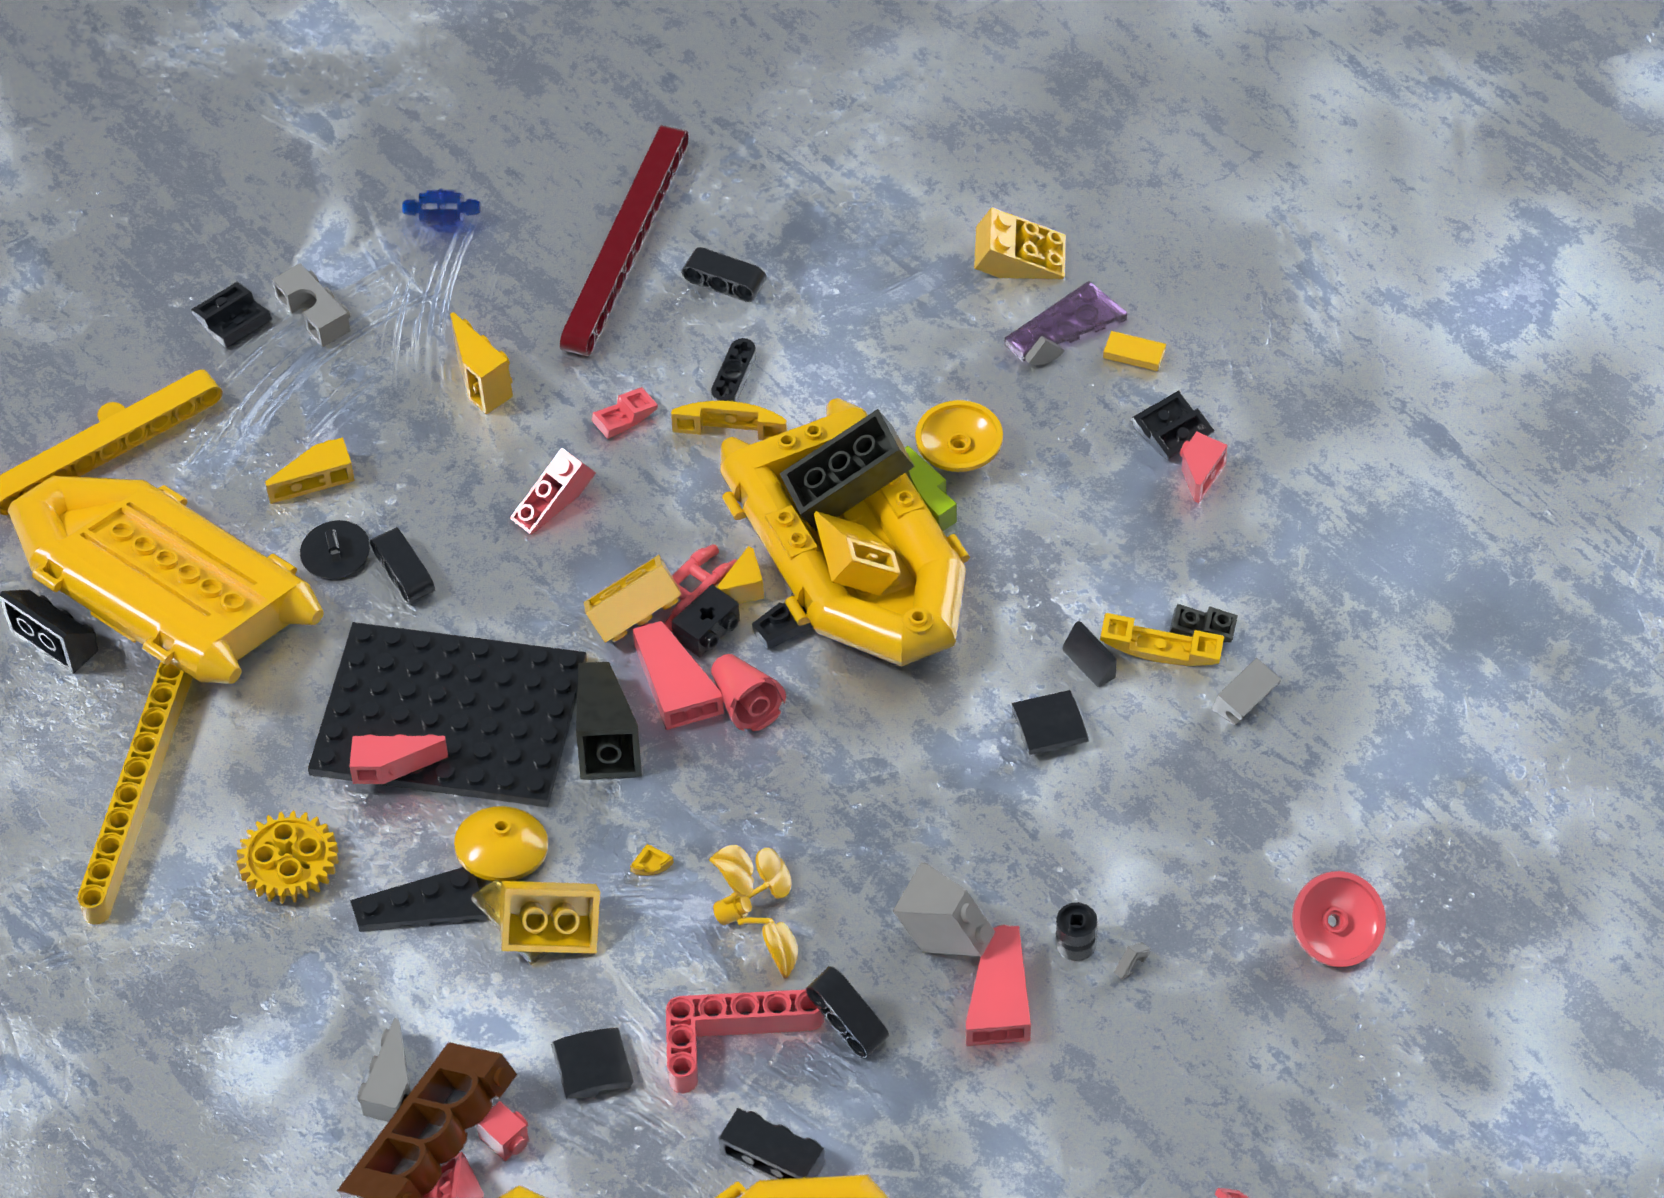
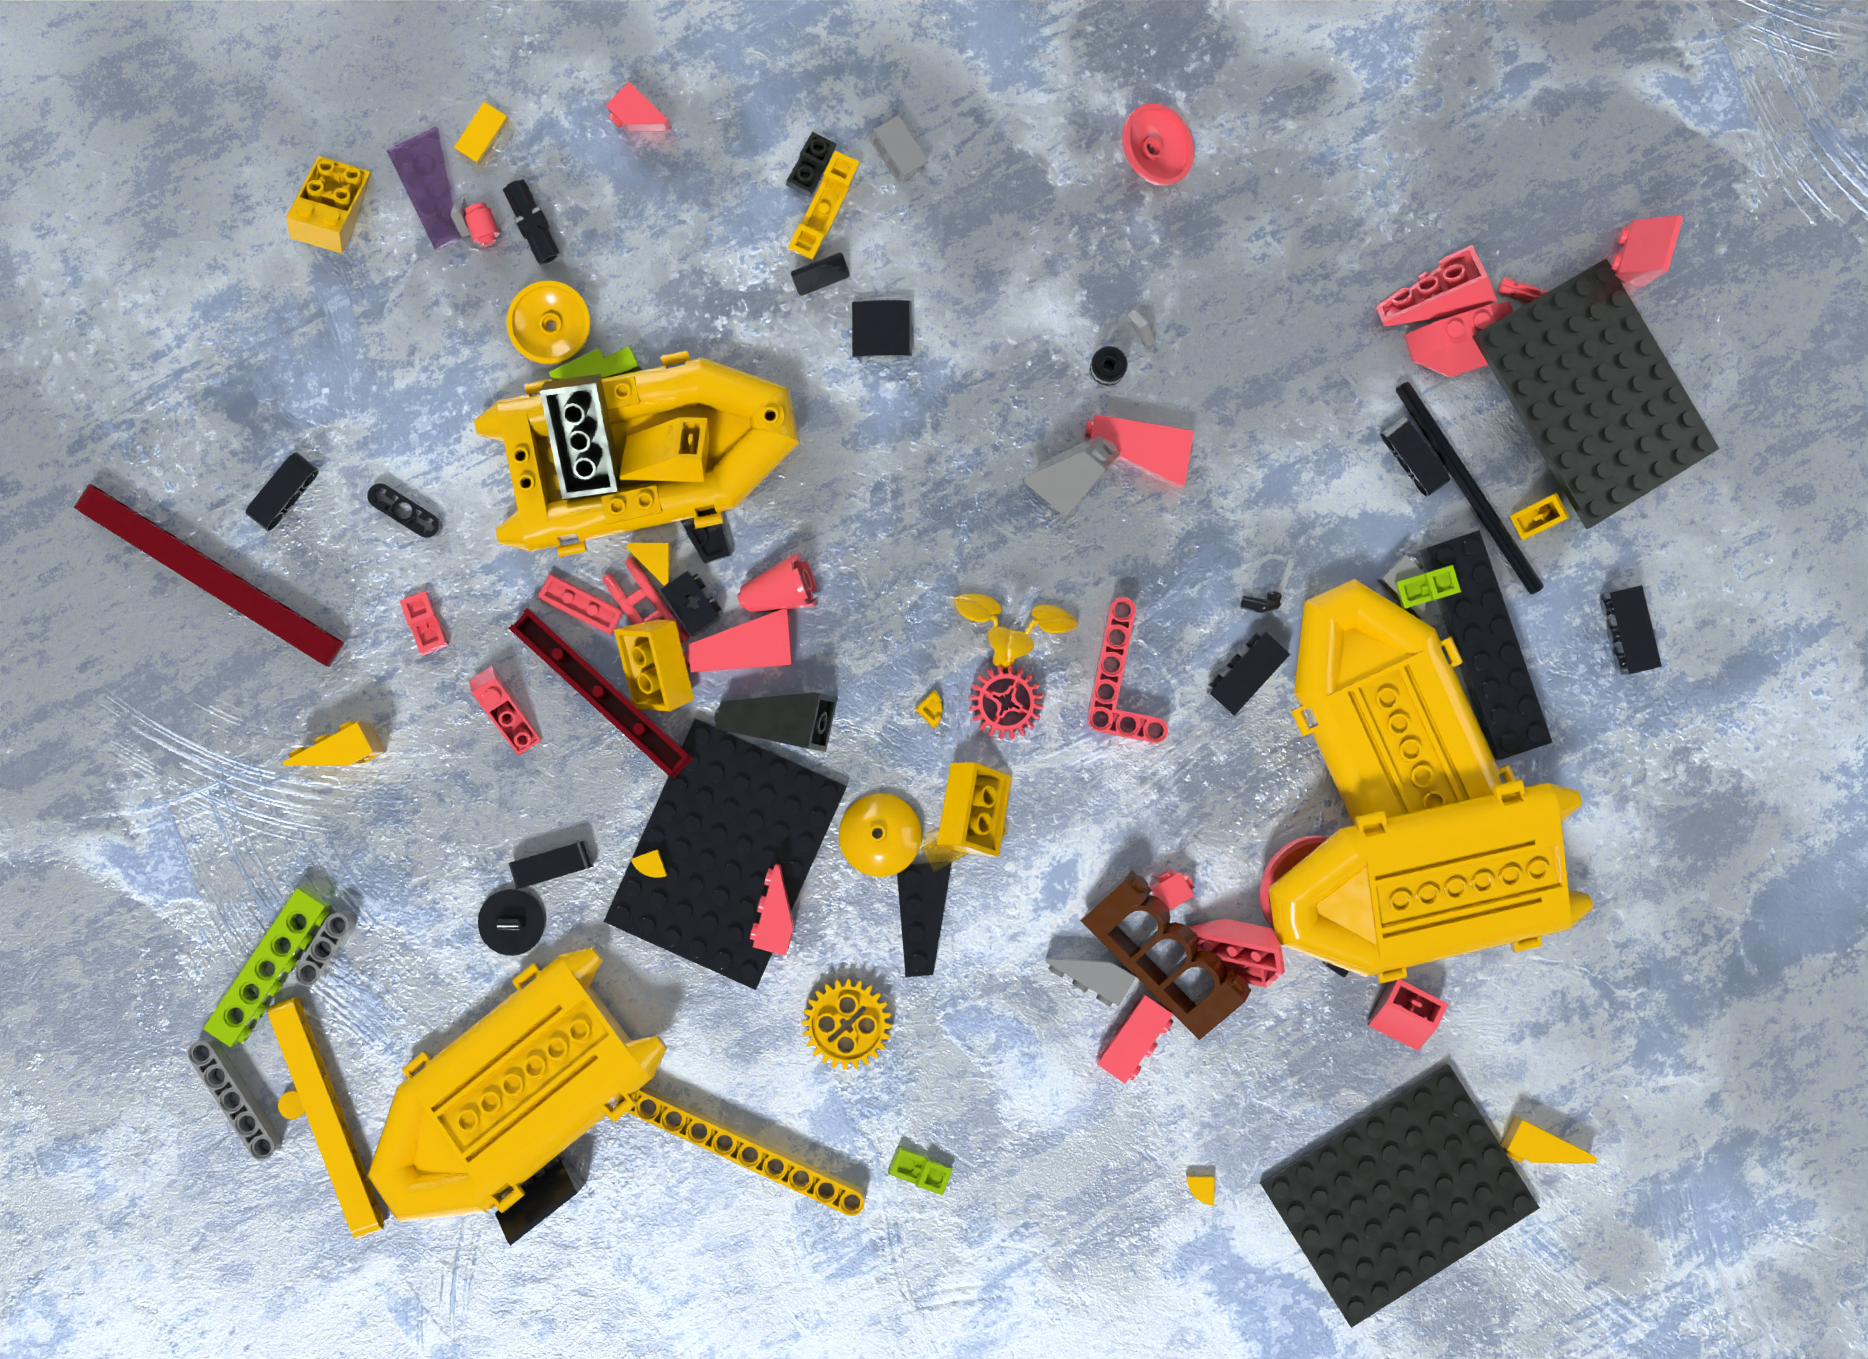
camera: 75 degrees left, 35 degrees up
black slope [191,282,272,348] -> none
yellow slope [265,437,355,504] -> none
light grey arch [272,263,351,347] -> none
clear blue piece [402,188,481,227] -> none
black slope [551,1028,634,1099] -> none
yellow slope [671,401,787,440] -> none
black beam [806,966,889,1058] -> none
black slope [1130,390,1215,460] -> none
none -> light grey beam [188,1038,282,1160]
none -> lime brick [203,887,331,1048]
none -> light grey beam [295,911,356,986]
none -> coral brick [464,202,500,247]
none -> black piece [502,179,561,265]
none -> dark red tile [509,608,694,778]
none -> coral tile [537,573,624,636]
none -> yellow tile [631,849,667,878]
none -> lime slope [888,1146,953,1196]
none -> coral gear [969,665,1044,740]
none -> coral brick [1096,993,1173,1084]
none -> black arm [1241,591,1282,613]

